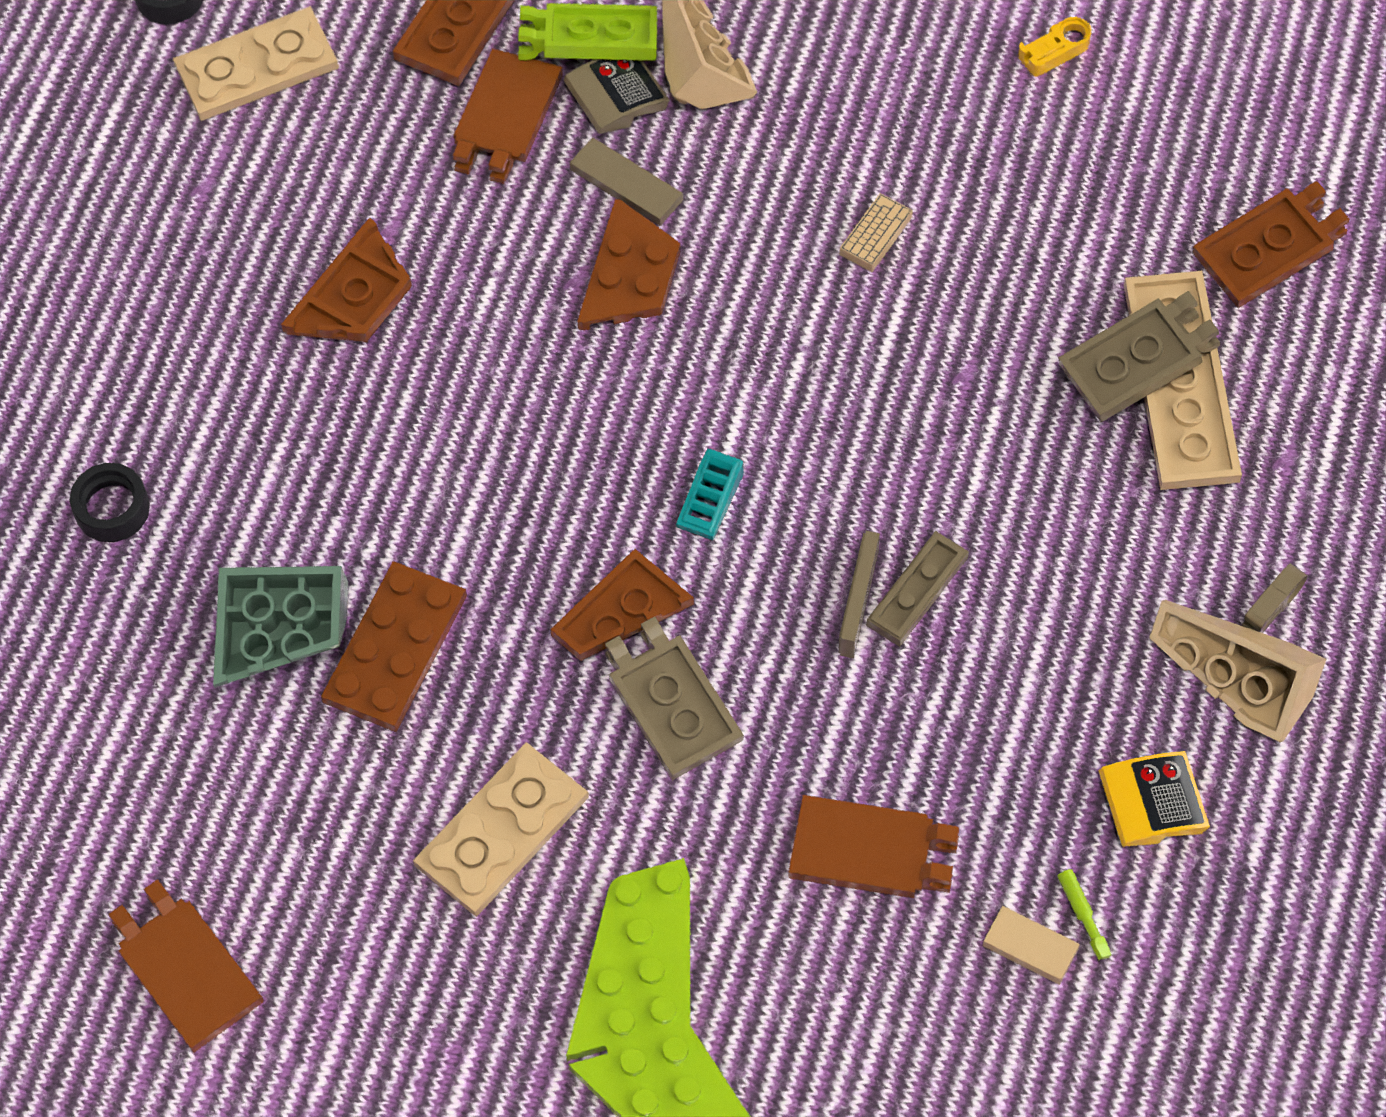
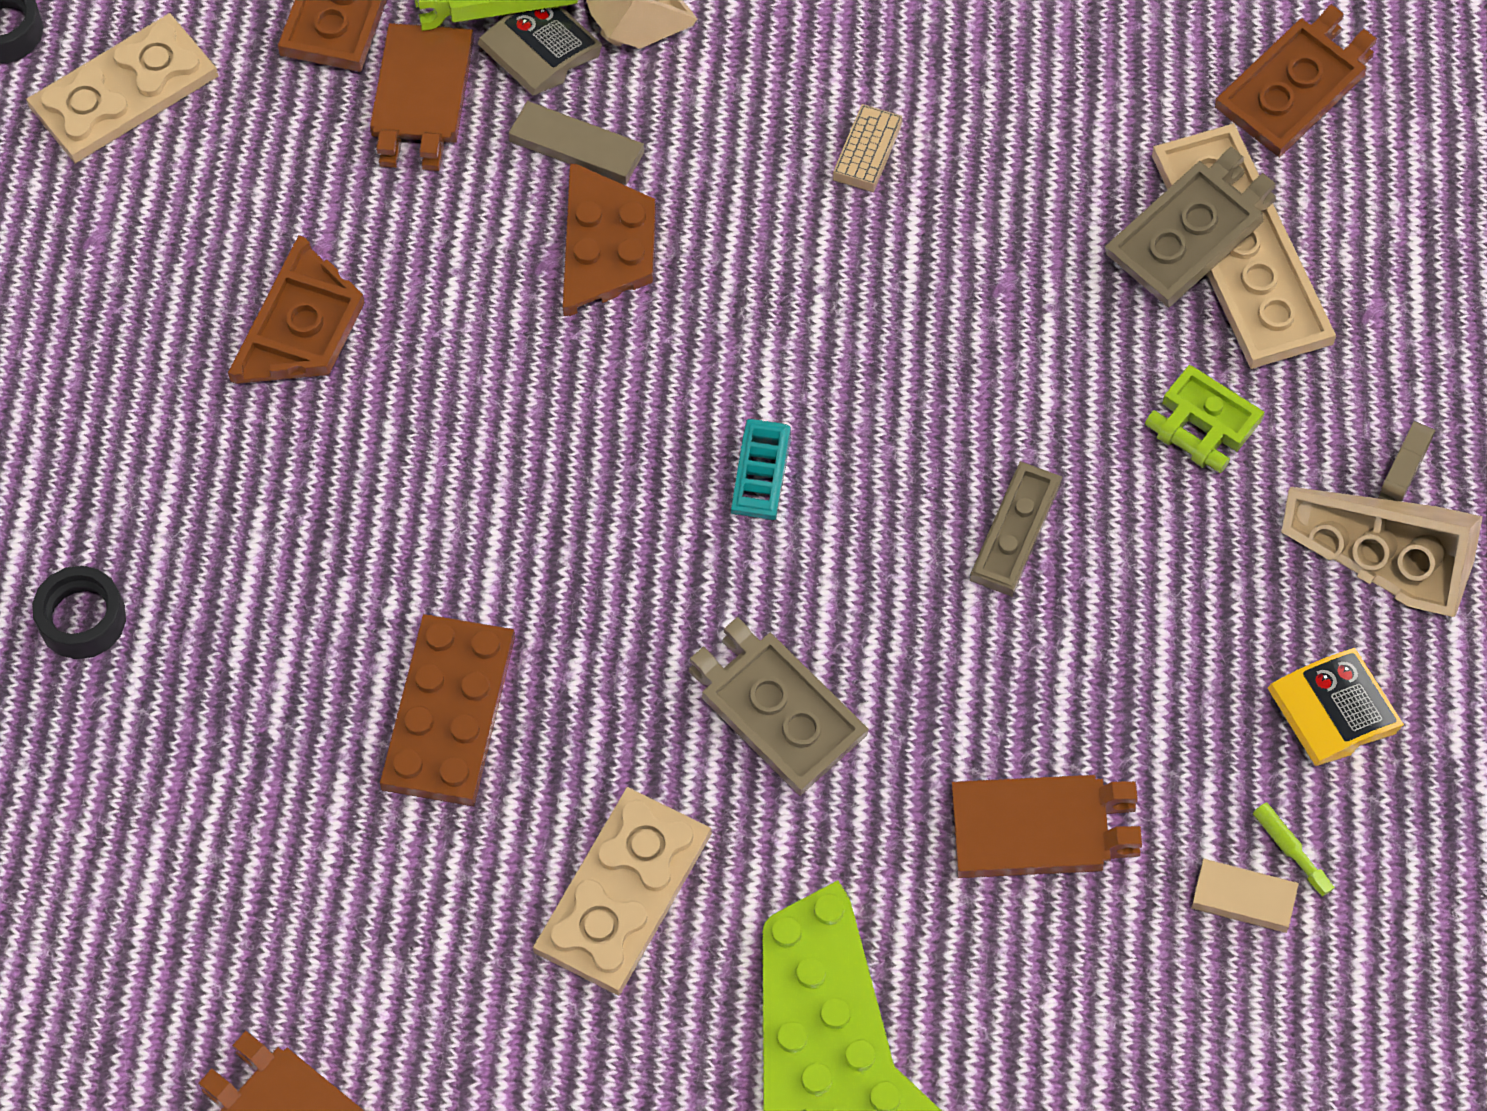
camera: 15 degrees left, 0 degrees up
sand green wedge [213,566,348,688] -> none
dark orange wing [550,549,694,661] -> none
dark tan tile [838,531,880,658] -> none
none -> lime plate [1145,364,1265,473]

